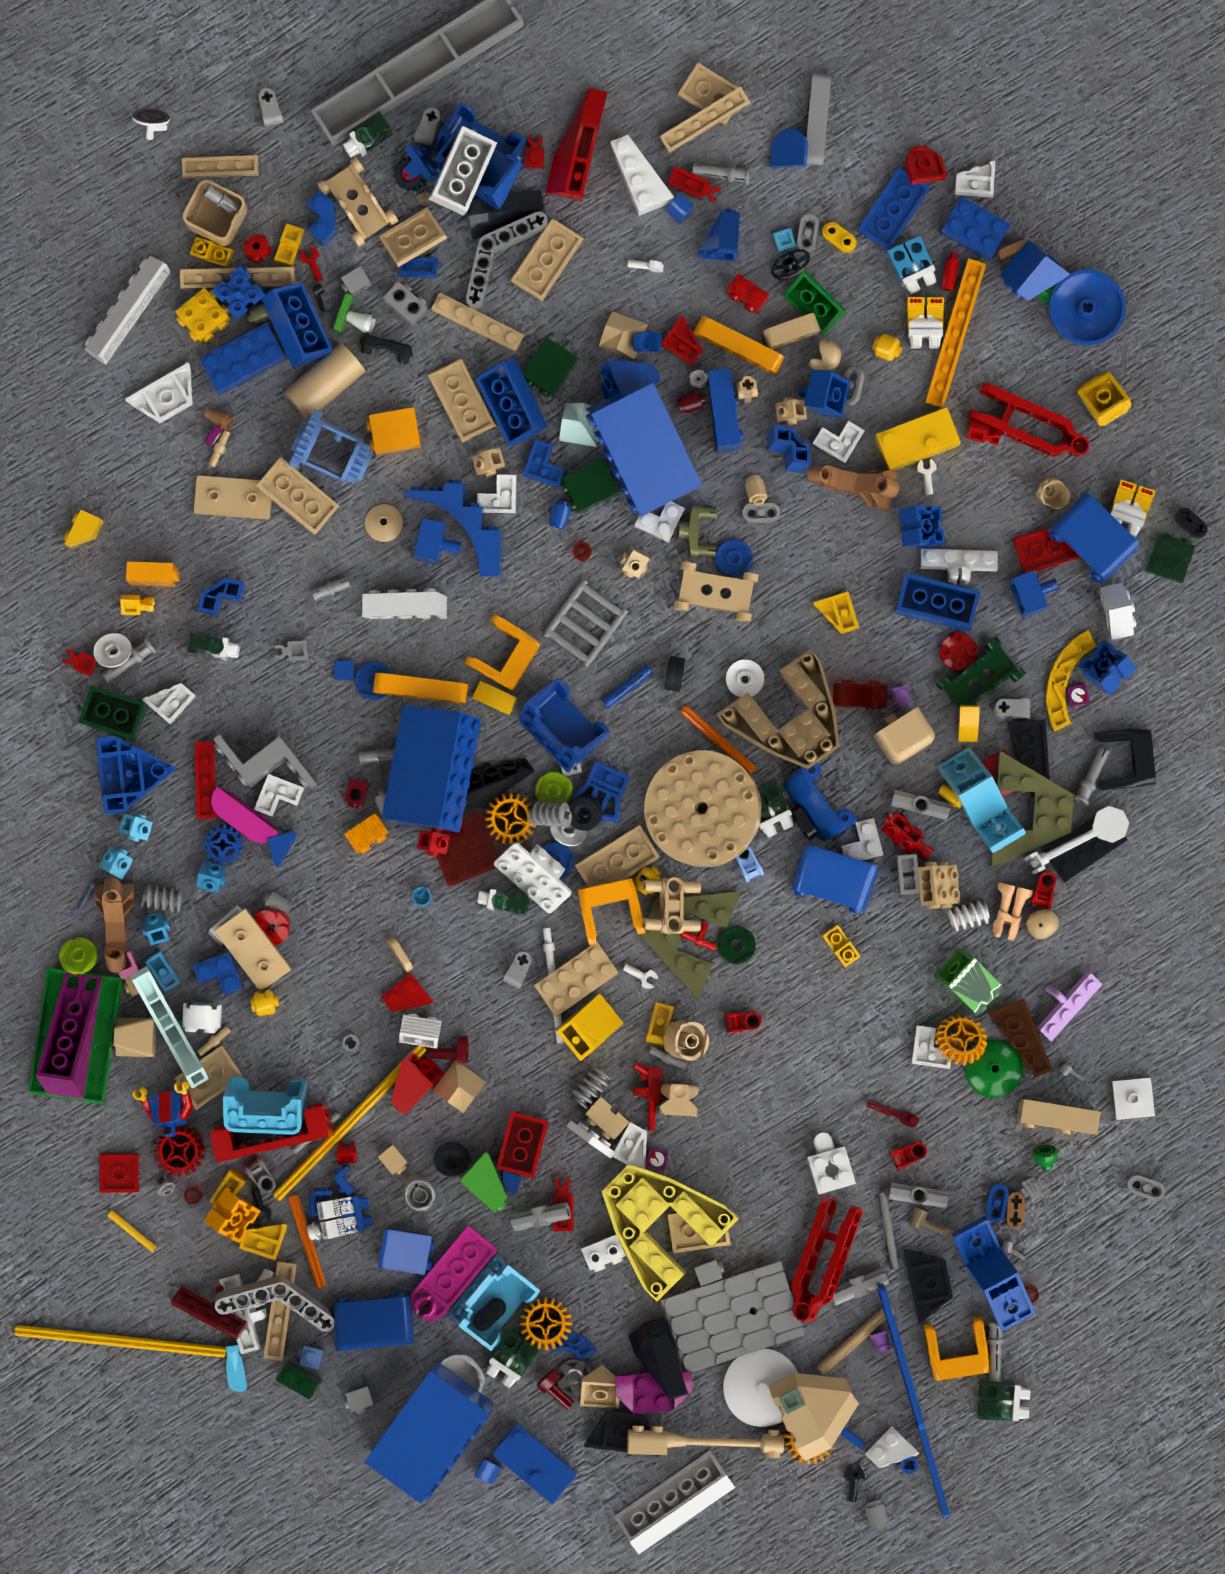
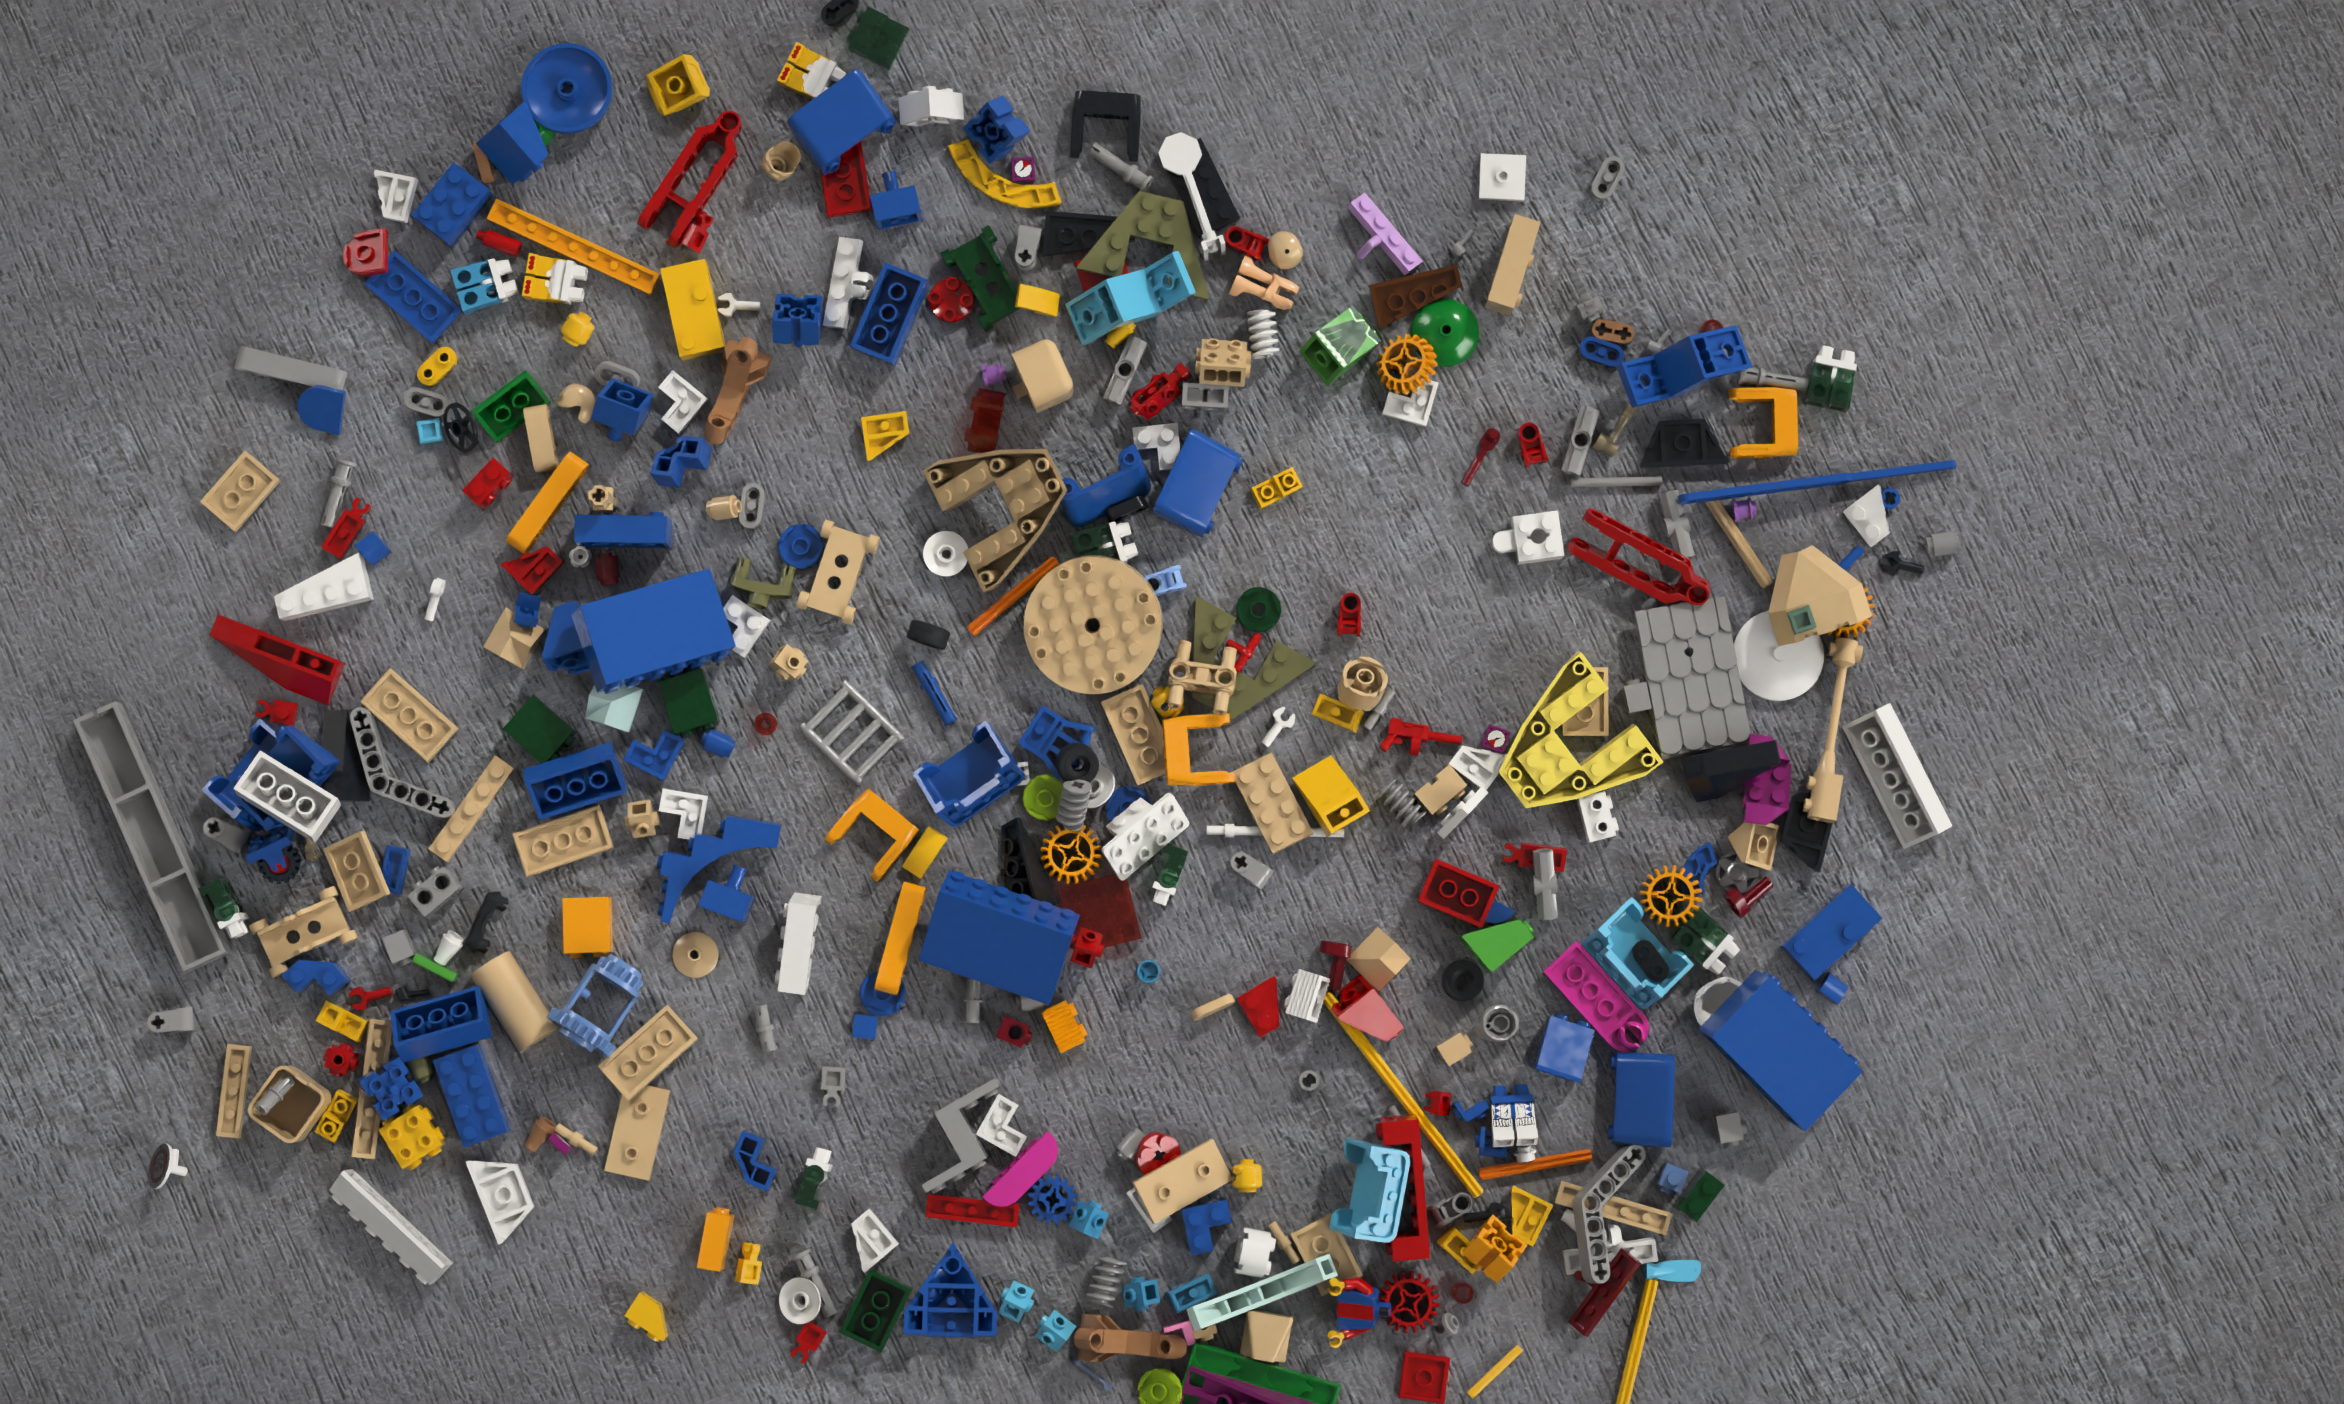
camera: 80 degrees left, 0 degrees up
blue slope [267,831,298,868] -> none
tan piece [659,1084,699,1117] -> none
tan plate [660,86,751,153] -> none
blue slope [698,209,740,261] -> none
tan brick [775,397,807,426] -> none
green brick [1032,1145,1059,1170] -> none

